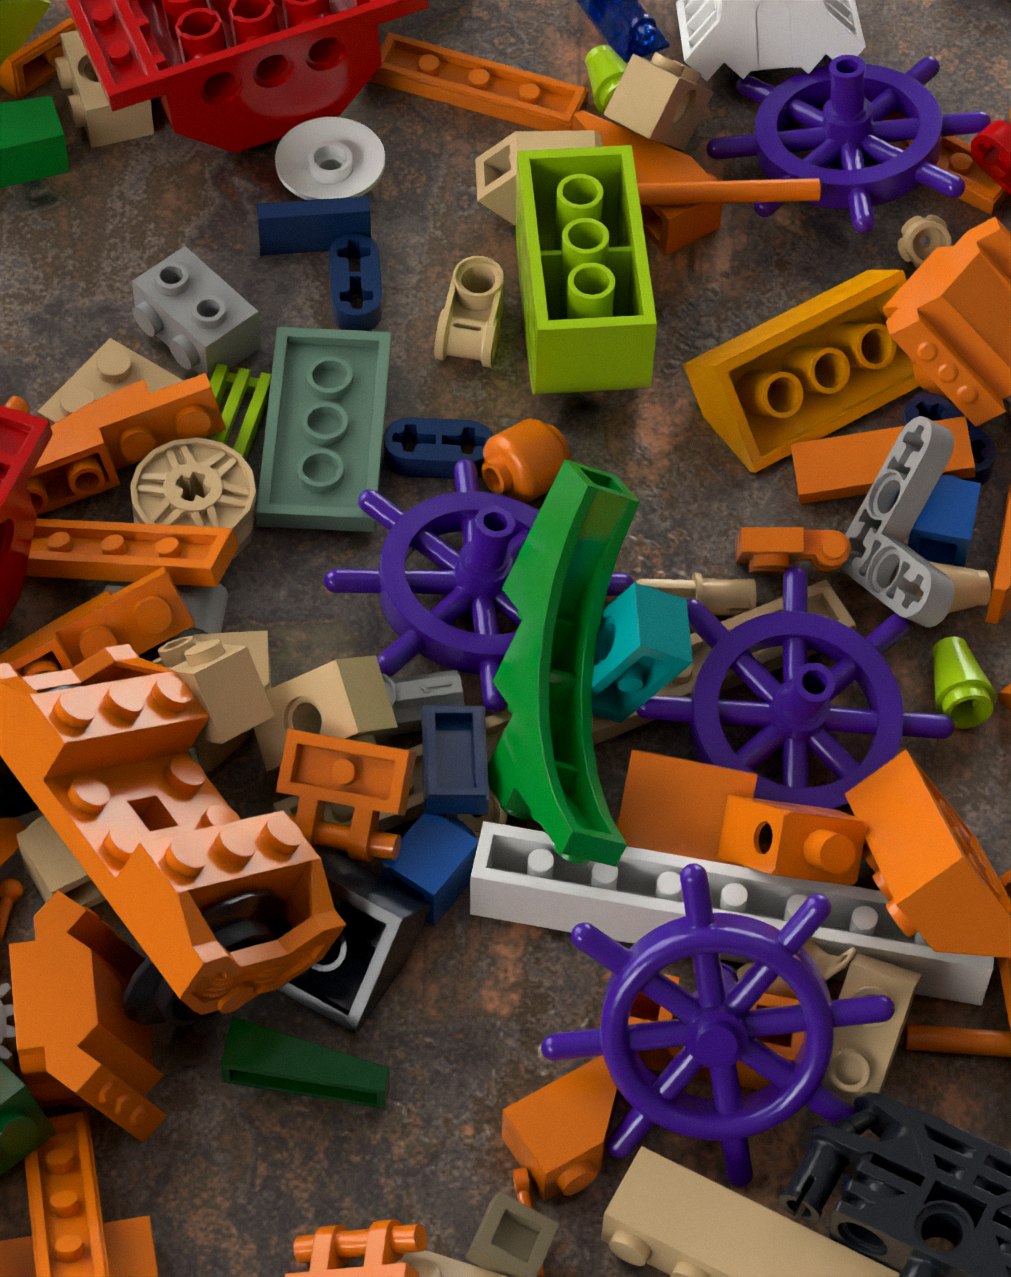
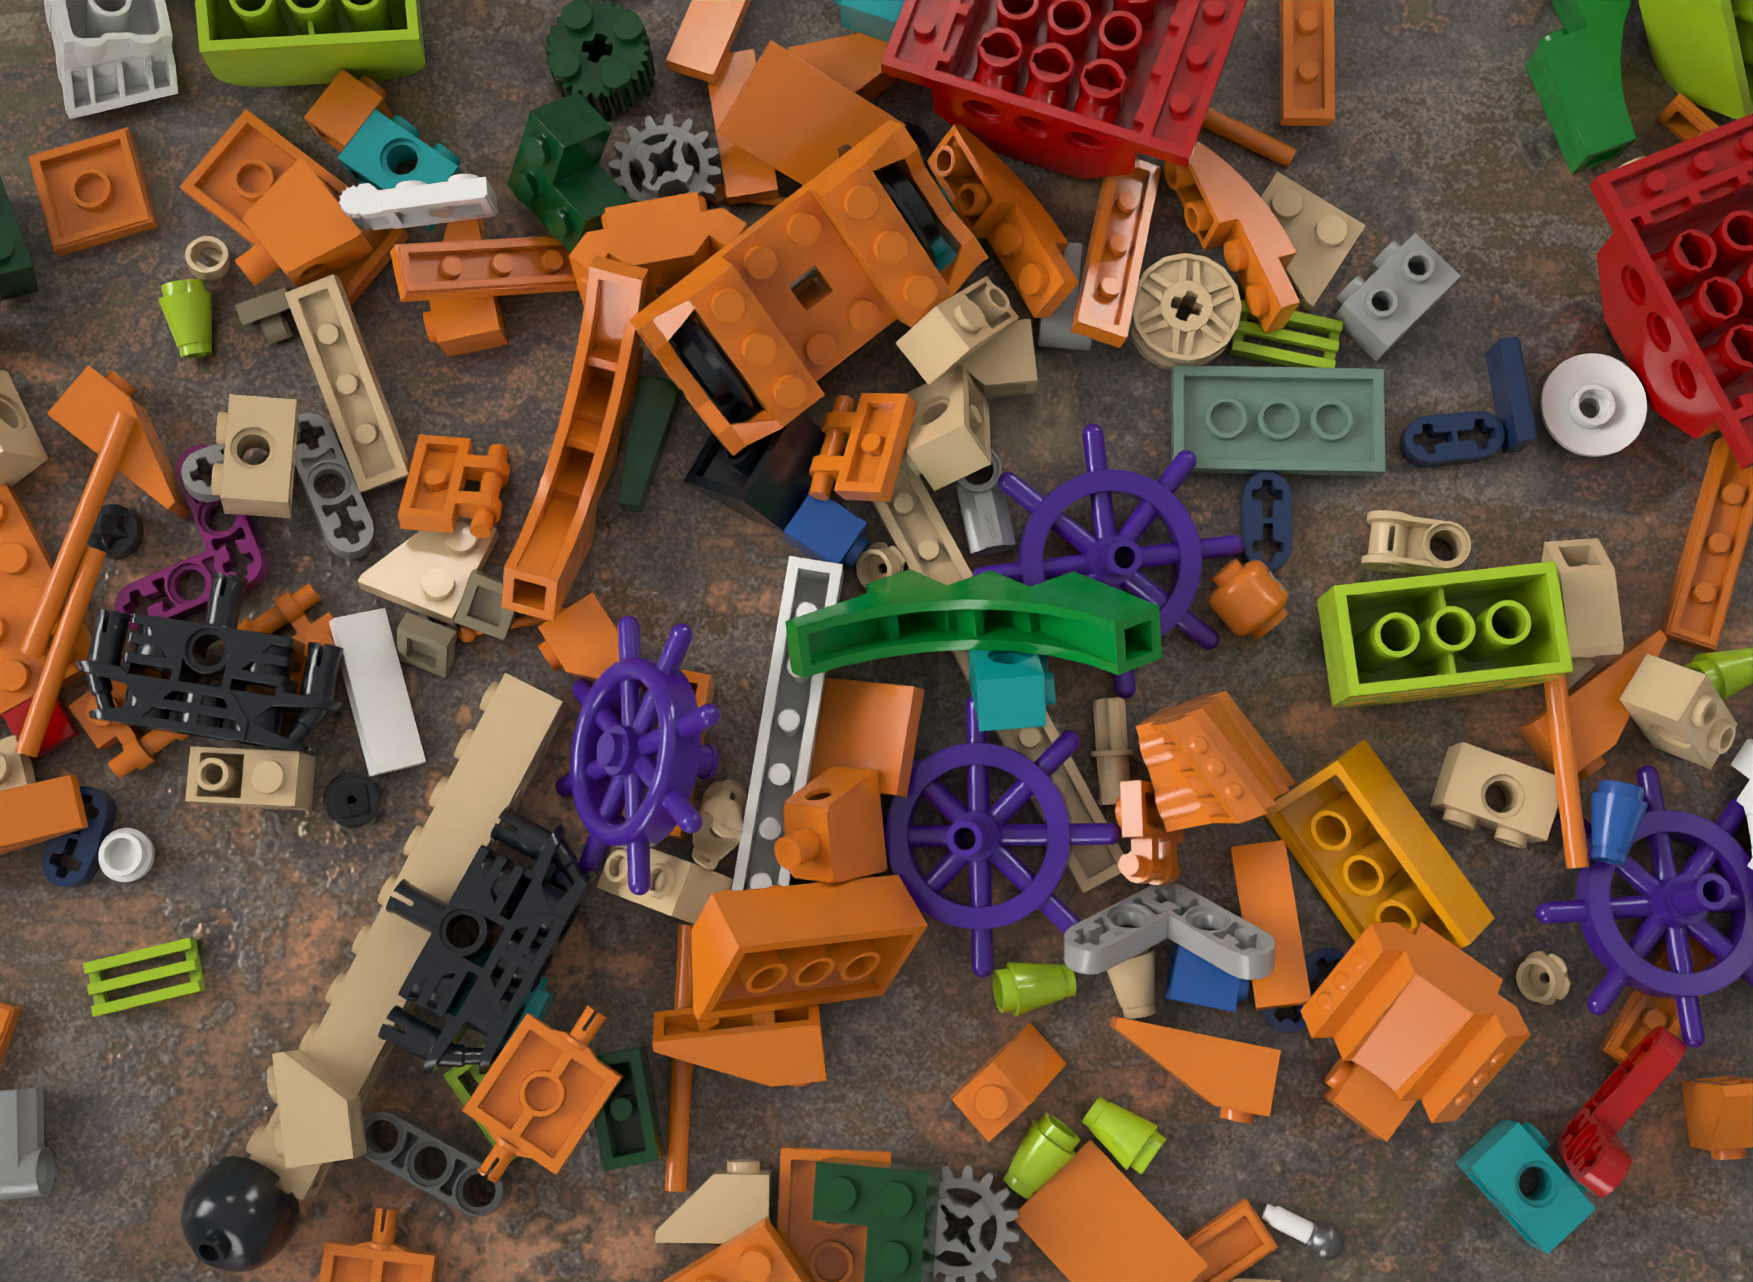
camera: 90 degrees right, 25 degrees up
dark blue tile [421,706,489,815] -> none
none -> orange arch [501,256,648,622]
none -> orange slope [1136,691,1297,833]
none -> tan brick [1429,742,1559,849]
none -> blue cone [1591,780,1648,865]

